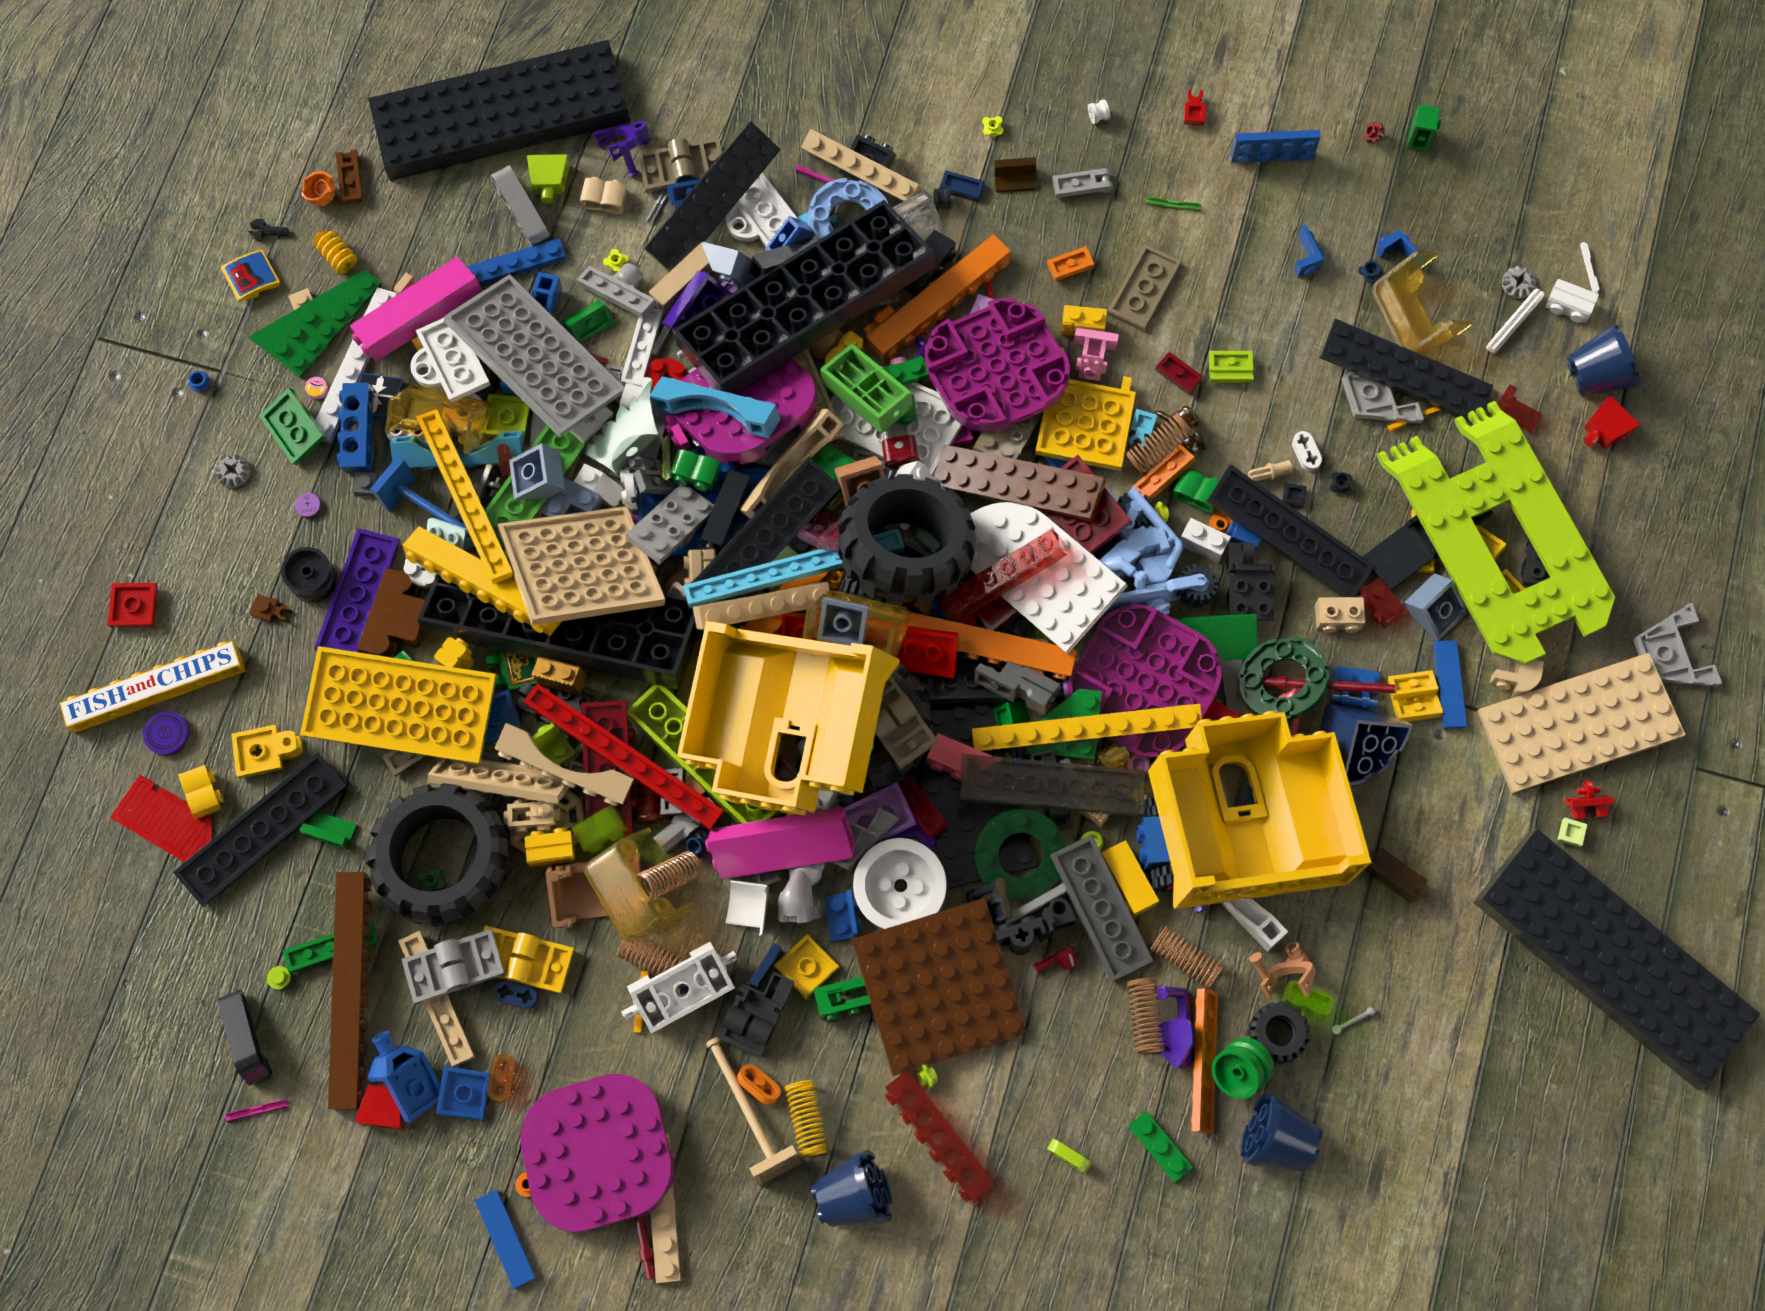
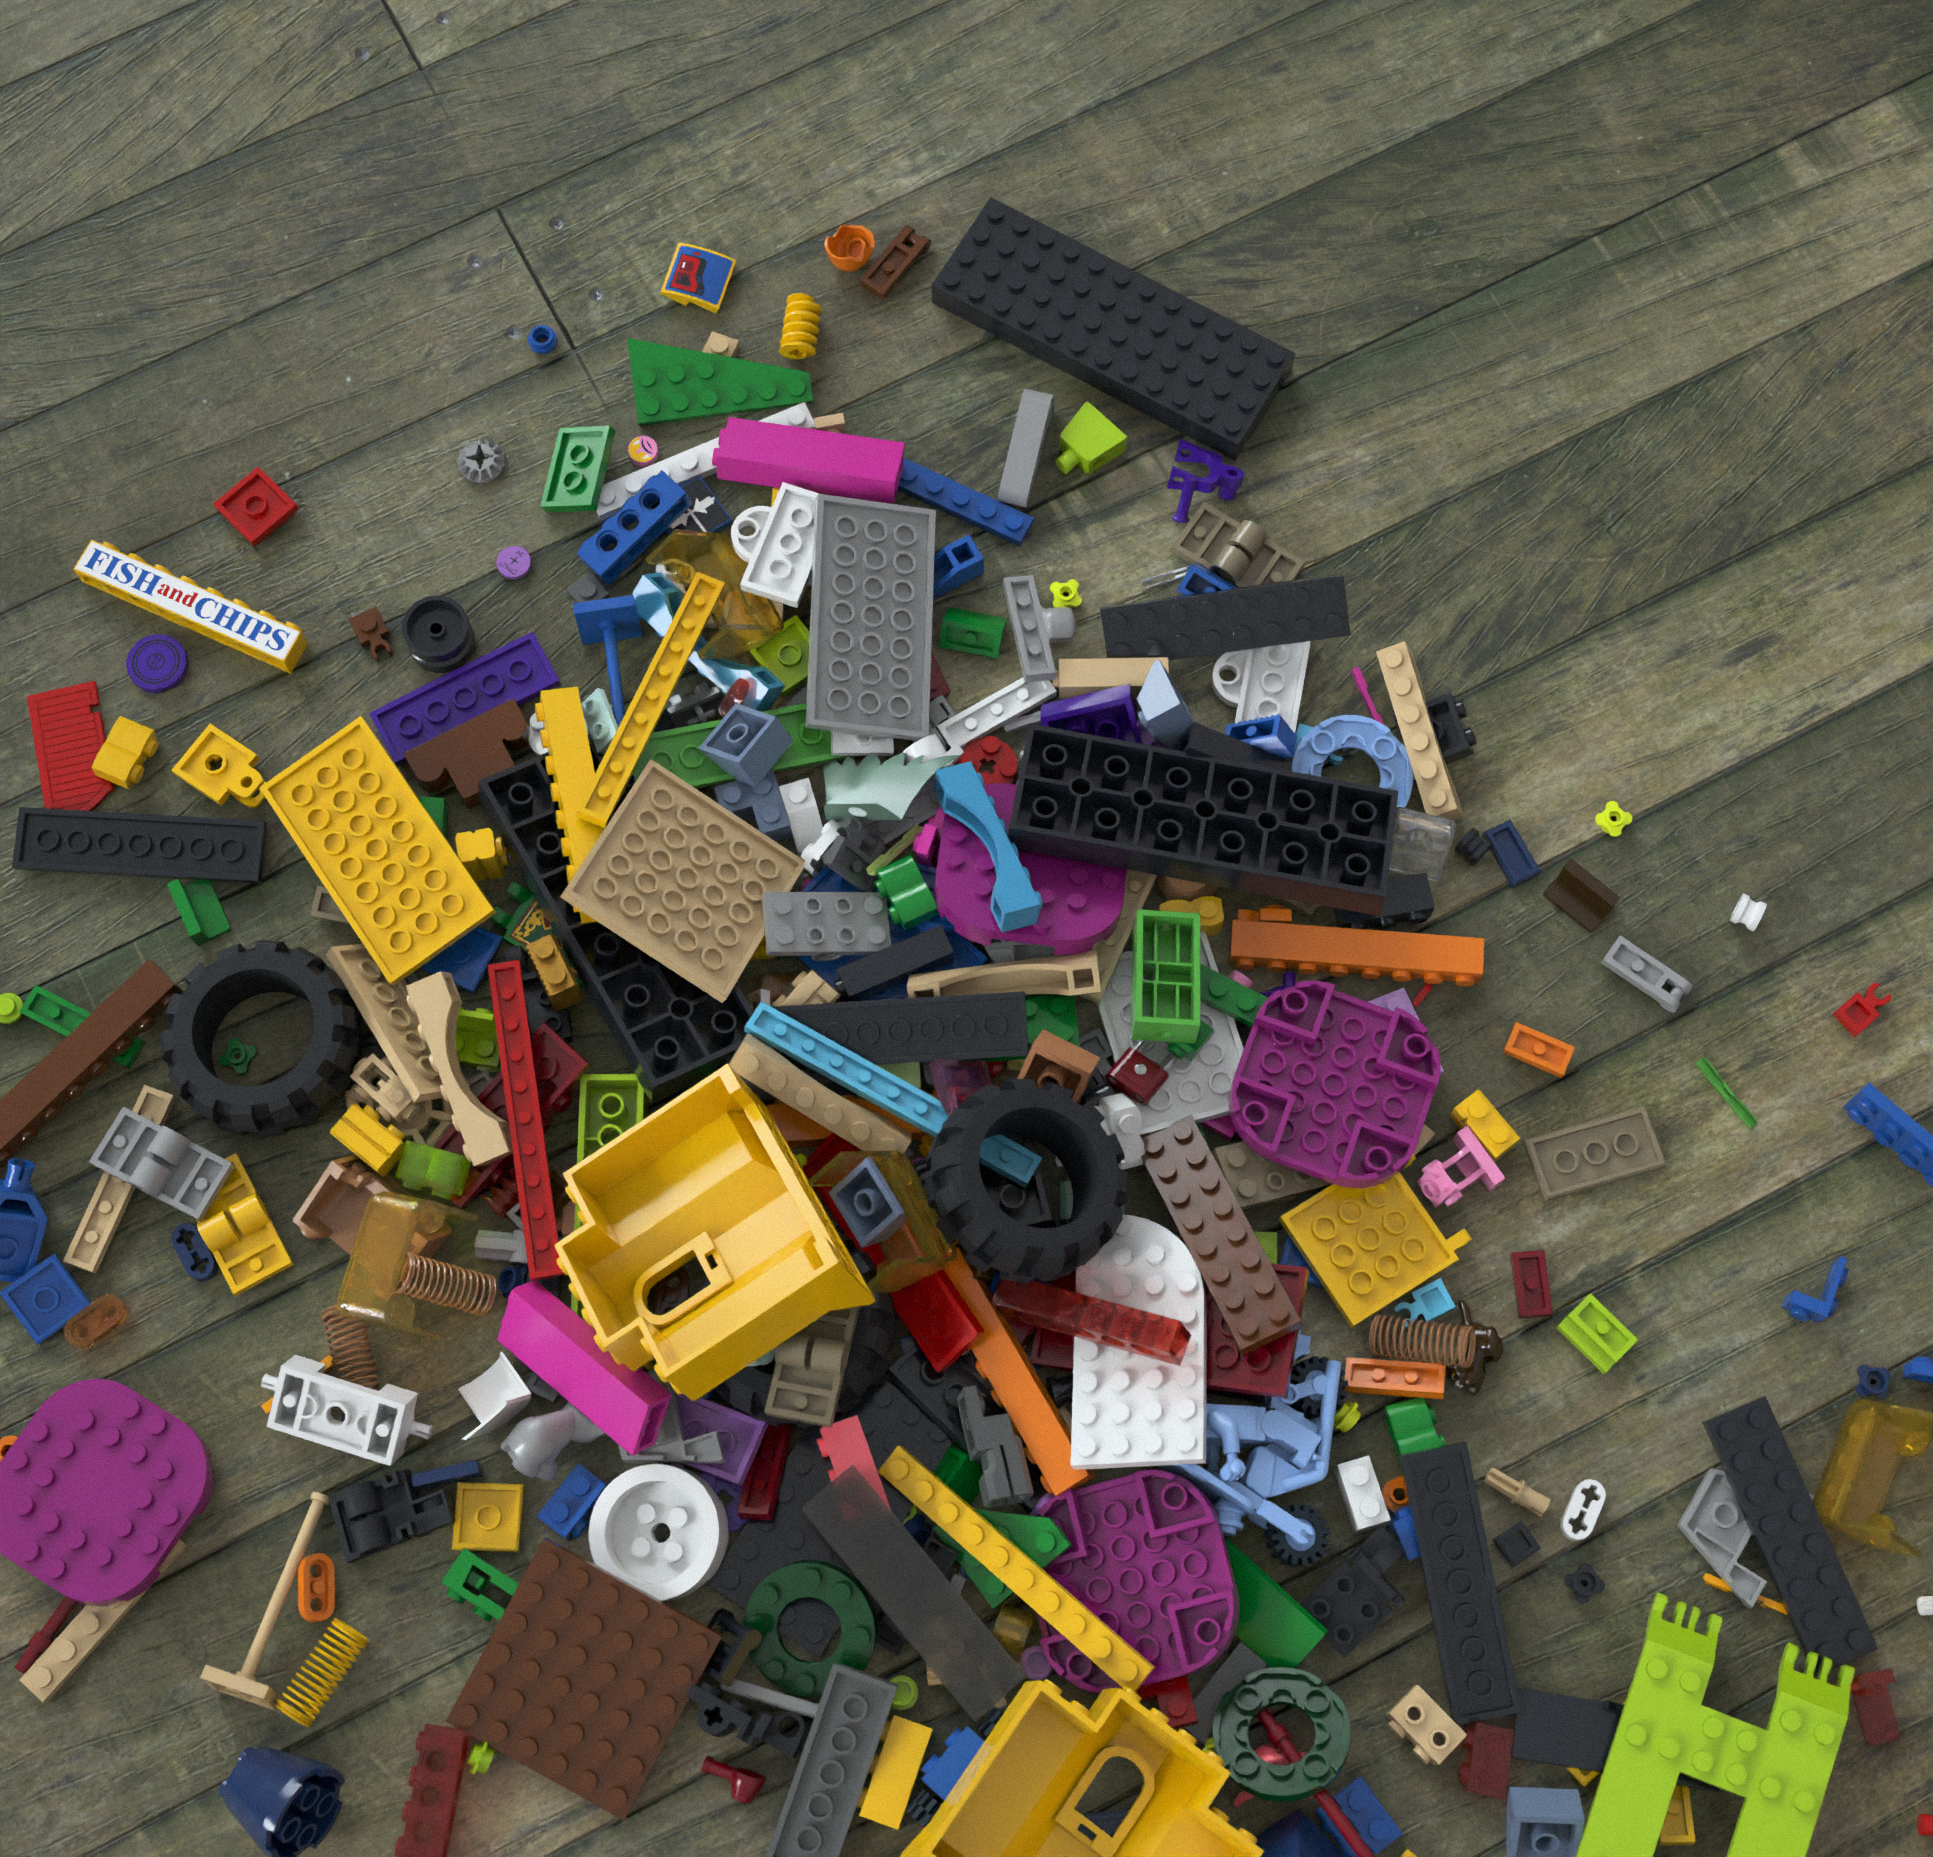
camera: 45 degrees right, 0 degrees up
black bar [248,219,289,241] -> none
tan brick [580,177,627,214] -> none

